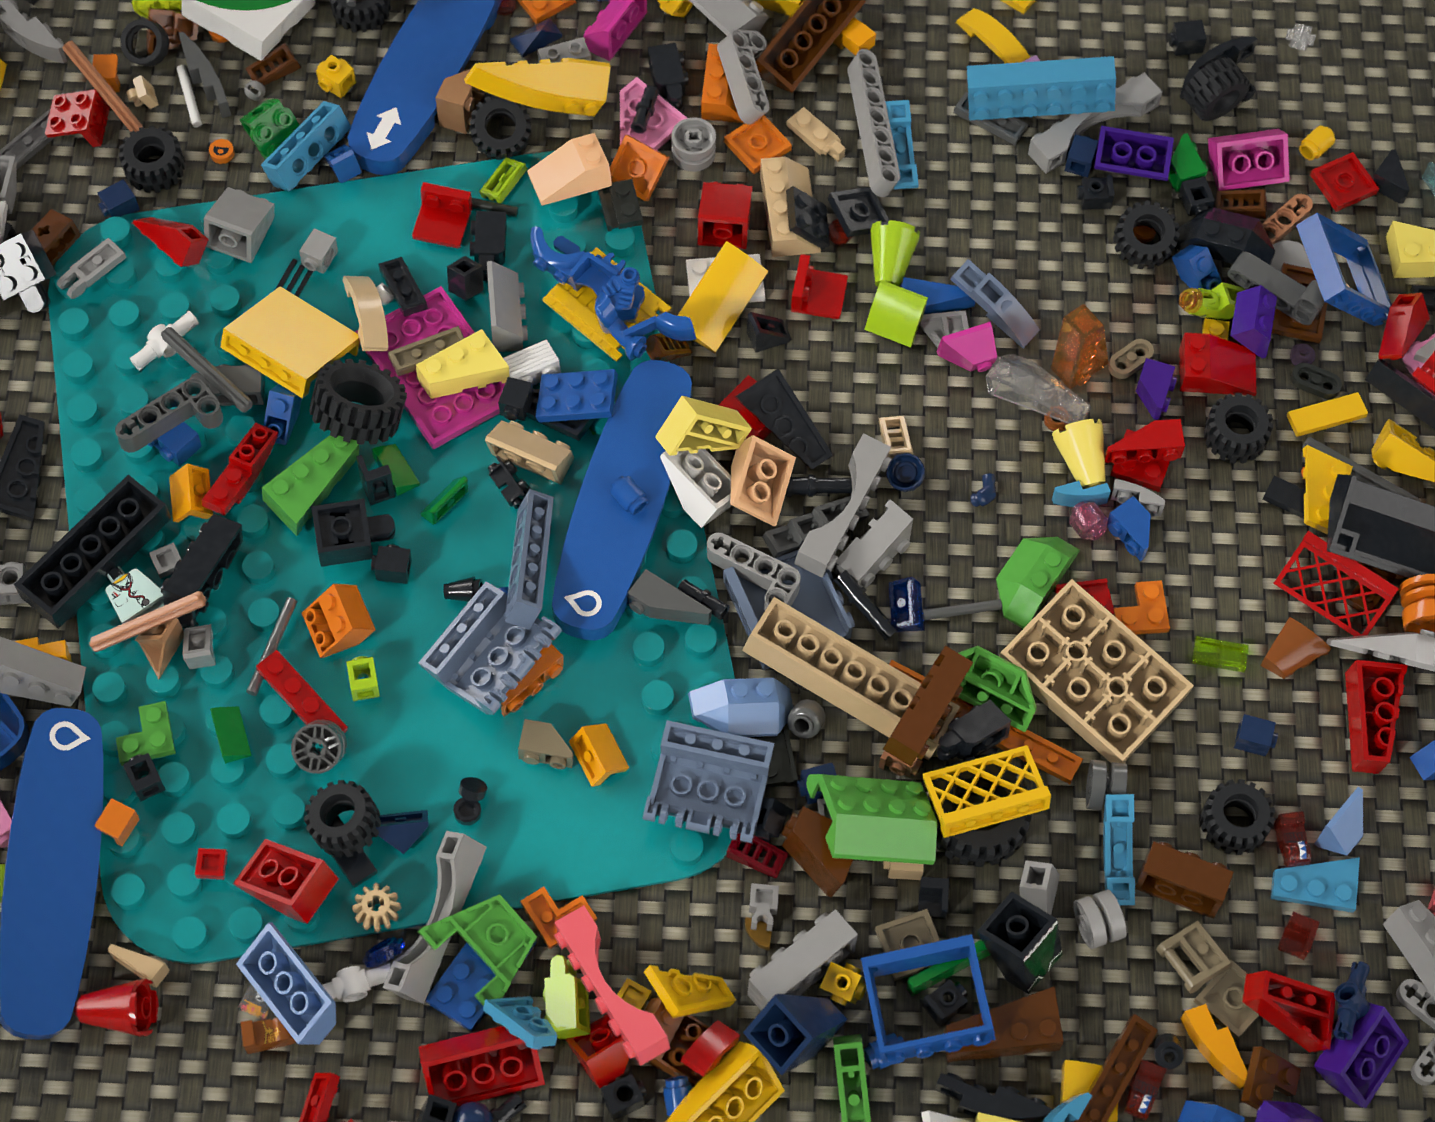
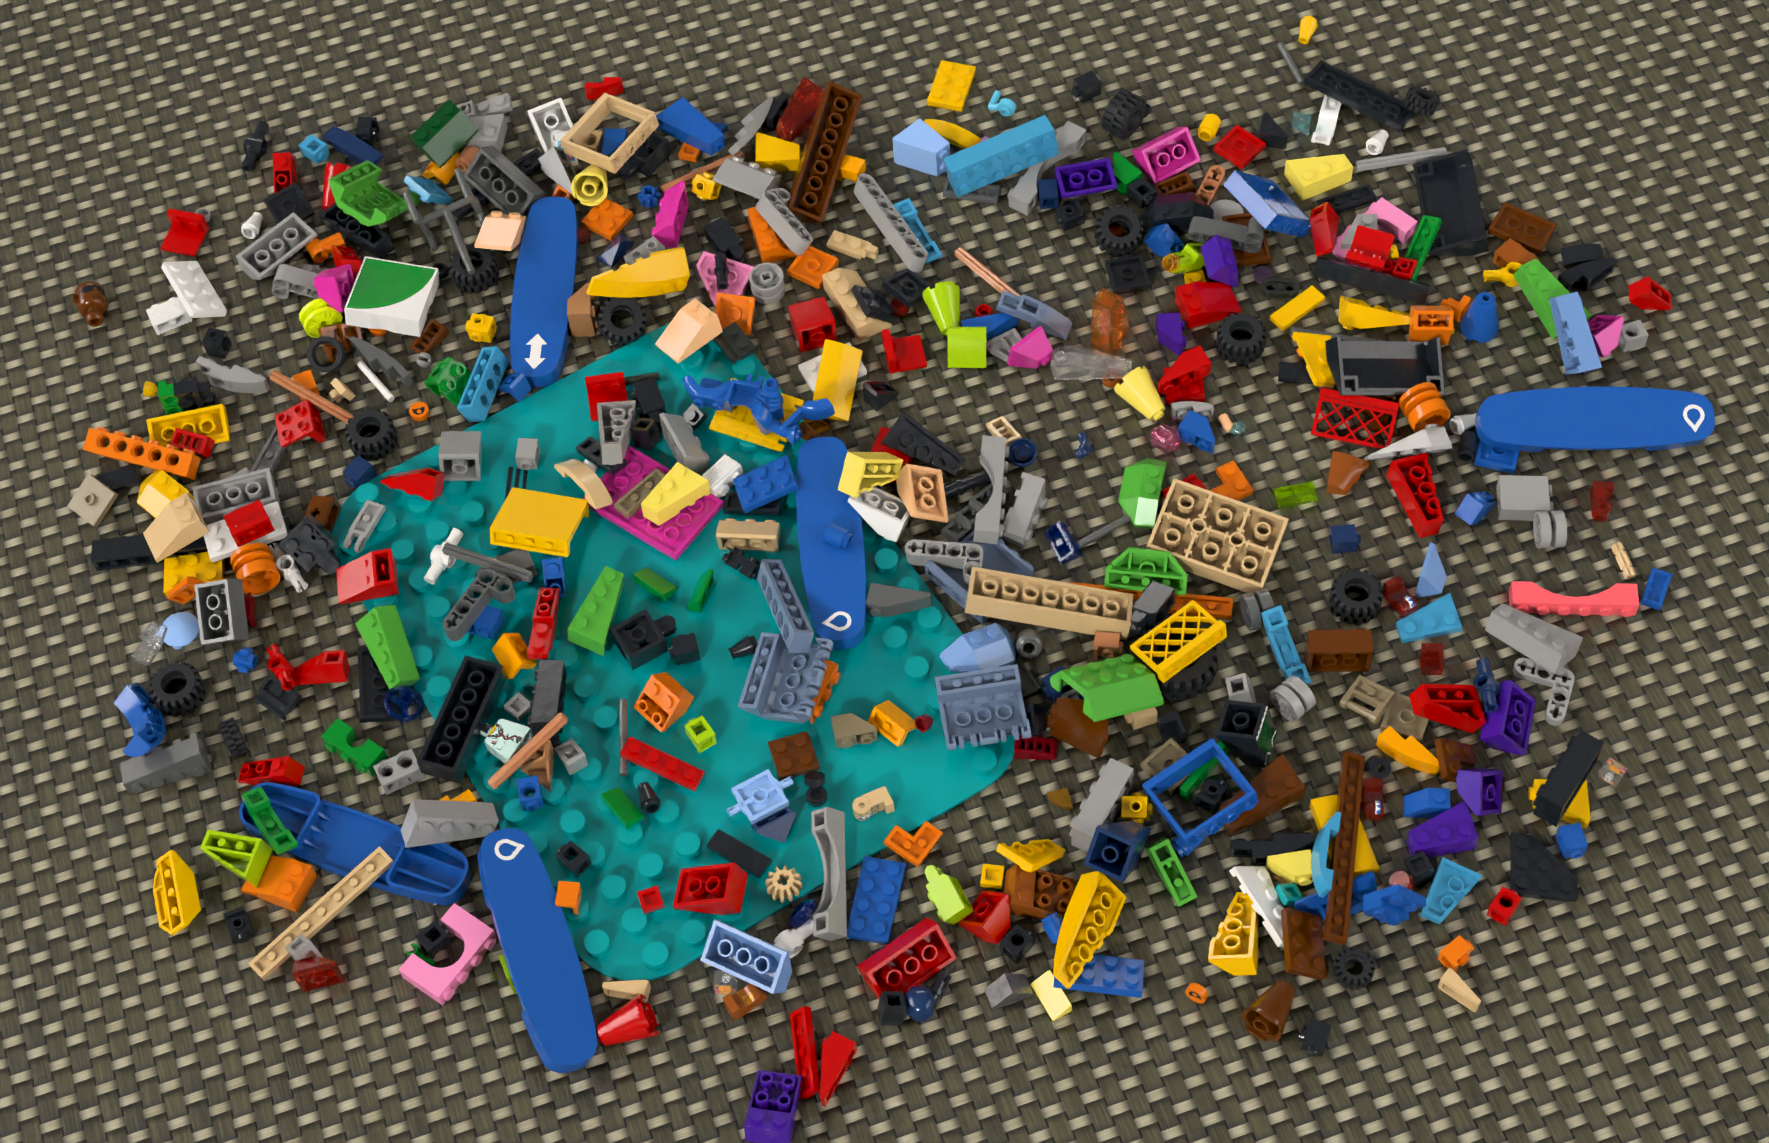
camera: 15 degrees left, 5 degrees down
bright green plate [116,701,176,766] -> none
dark grey wheel [291,719,347,774] -> none
black tyre [304,780,381,857] -> none
black tyre [309,359,407,445] -> none
black panel [356,455,395,506] -> none
bright green wing [418,894,537,1007] -> none
lime tile [479,157,527,204] -> none
dark azure wing [483,996,558,1049] -> none
black brick [498,377,534,421] -> none
coral arch [554,906,670,1066] -> none
black pin [677,579,730,620] -> none
red slope [681,1020,740,1077] -> none
light grey plate [749,883,779,931] -> none
black pin [834,570,898,641] -> none
reddish brown wedge [883,645,973,766] -> none
dark azure slope [1052,481,1111,507] -> none
dark tan plate [1108,339,1154,379] -> none
black slope [1179,36,1258,100] -> none
clear gear [1286,23,1316,51] -> none
none -> slope [336,548,399,605]
none -> bright green wedge [355,605,420,689]
none -> clear blue piece [383,686,424,722]
none -> blue brick [516,775,544,811]
none -> light grey wedge [597,400,637,465]
none -> black cone [637,782,661,814]
none -> plate [682,404,708,430]
none -> light blue plate [726,769,794,825]
none -> reddish brown plate [768,731,820,781]
none -> tan leg [852,786,894,821]
none -> light blue slope [892,118,950,176]
none -> dark red hinge [915,714,933,732]
none -> axle [955,247,1021,297]
none -> red plate [974,304,993,318]
none -> medium azure plate [988,91,1017,116]
none -> black plate [1105,254,1151,295]
none -> arm [1218,413,1246,435]

